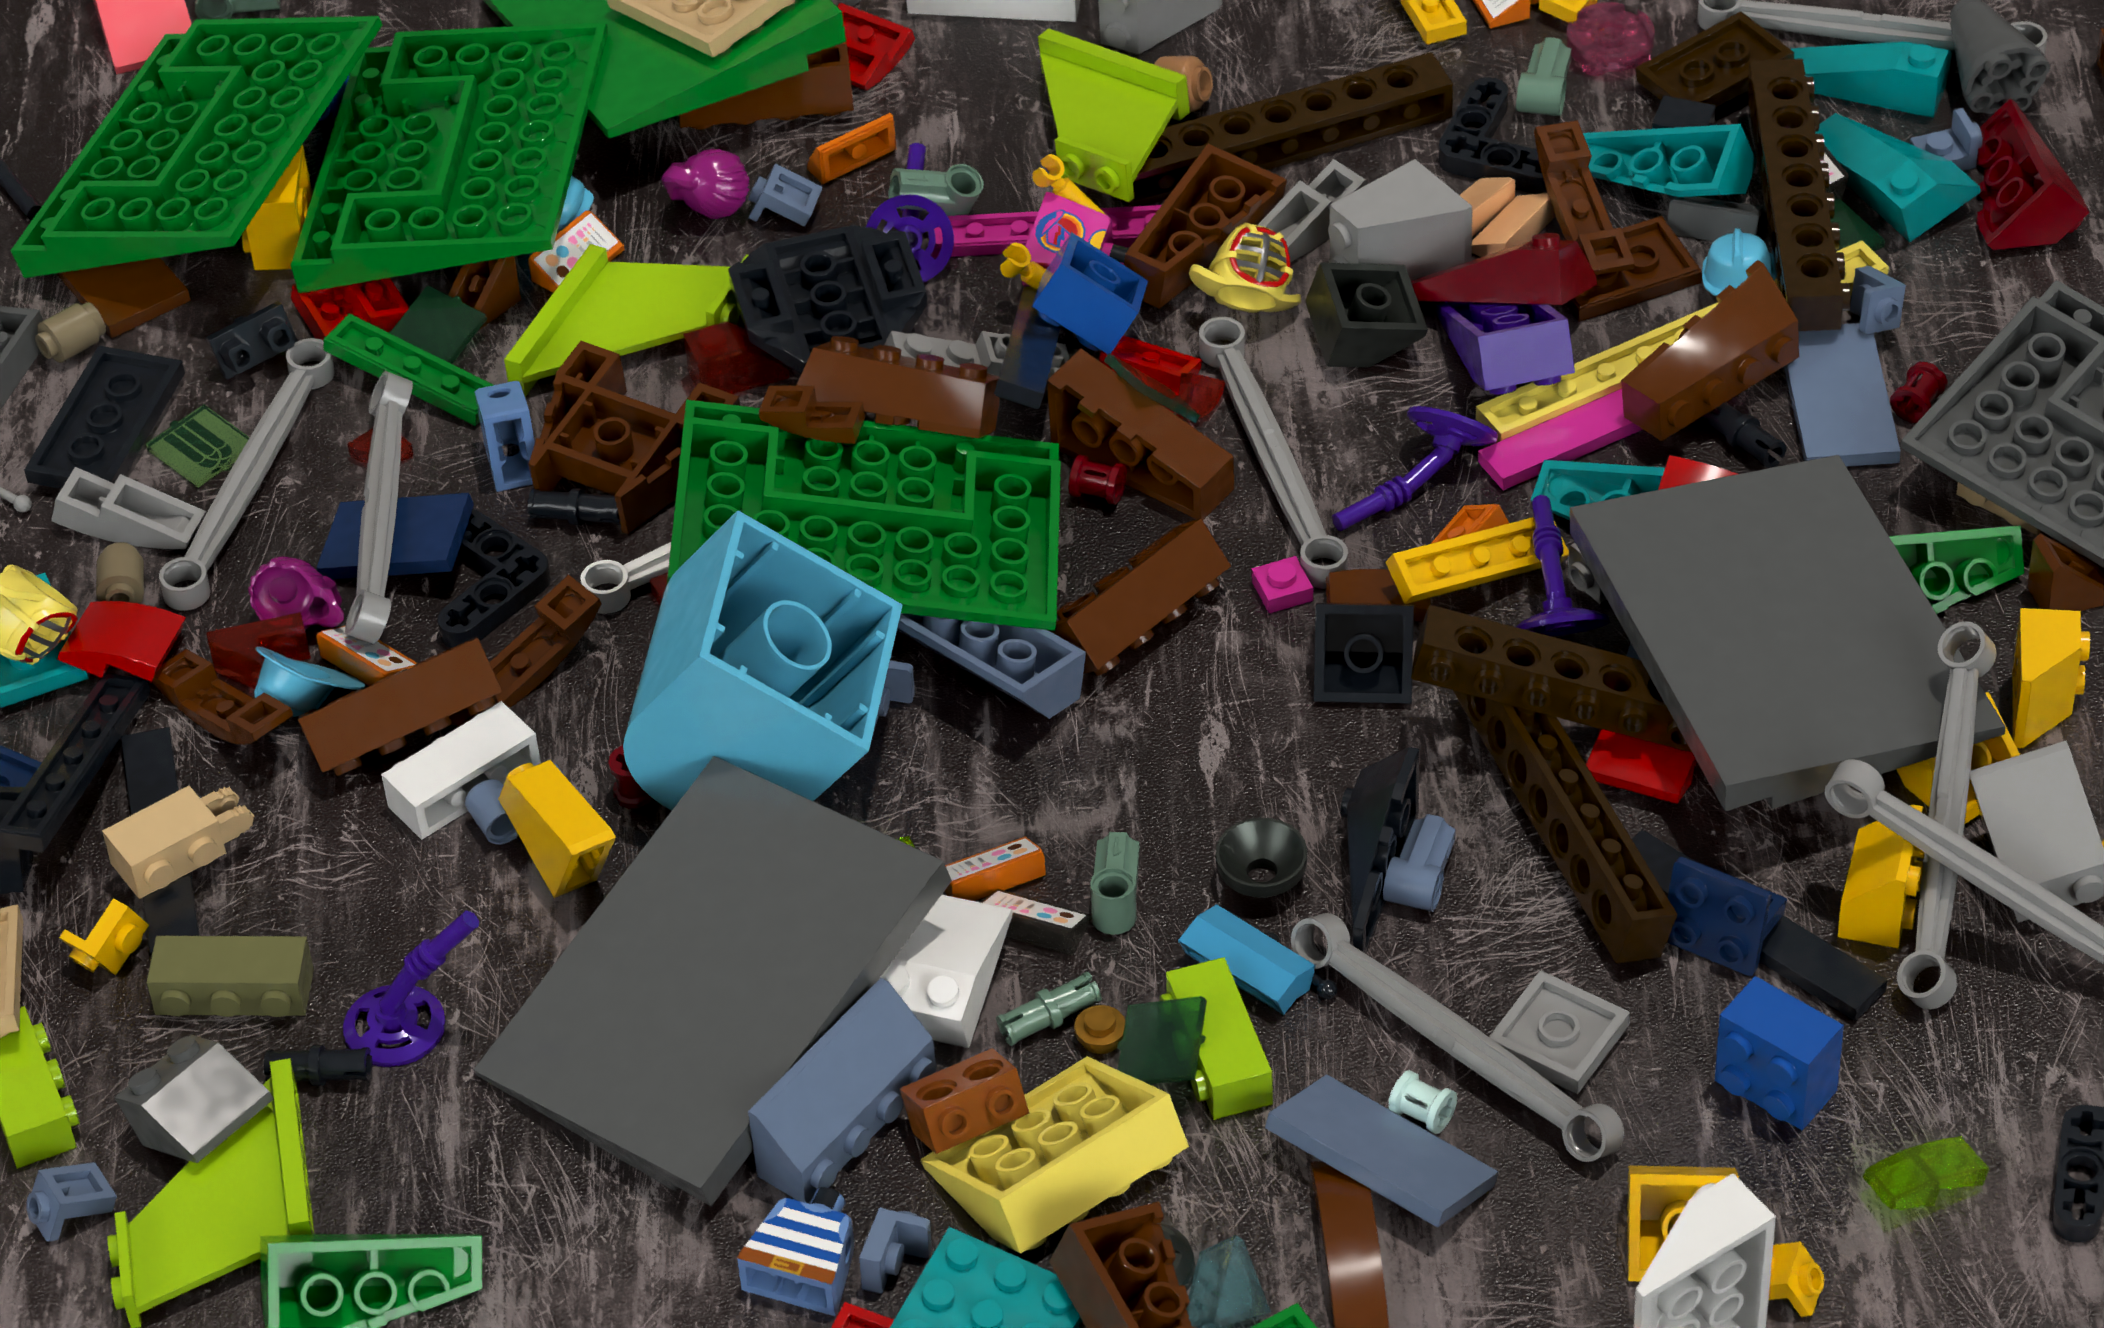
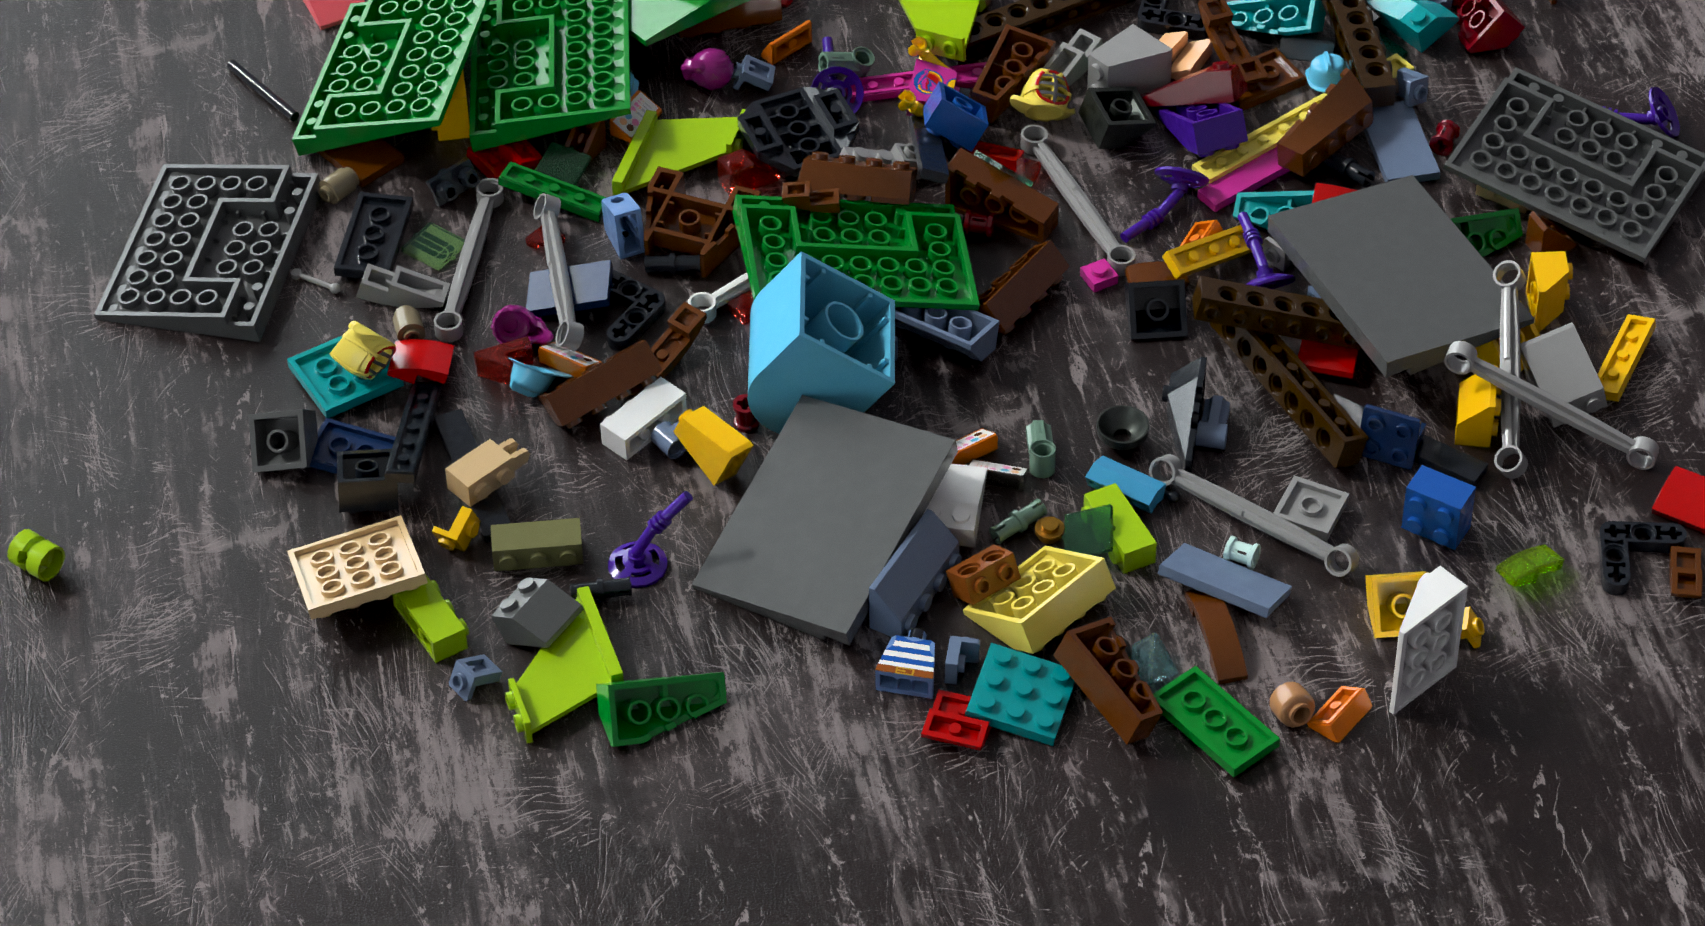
camera: 10 degrees left, 0 degrees up
reddish brown slope [152,649,294,745] -> none

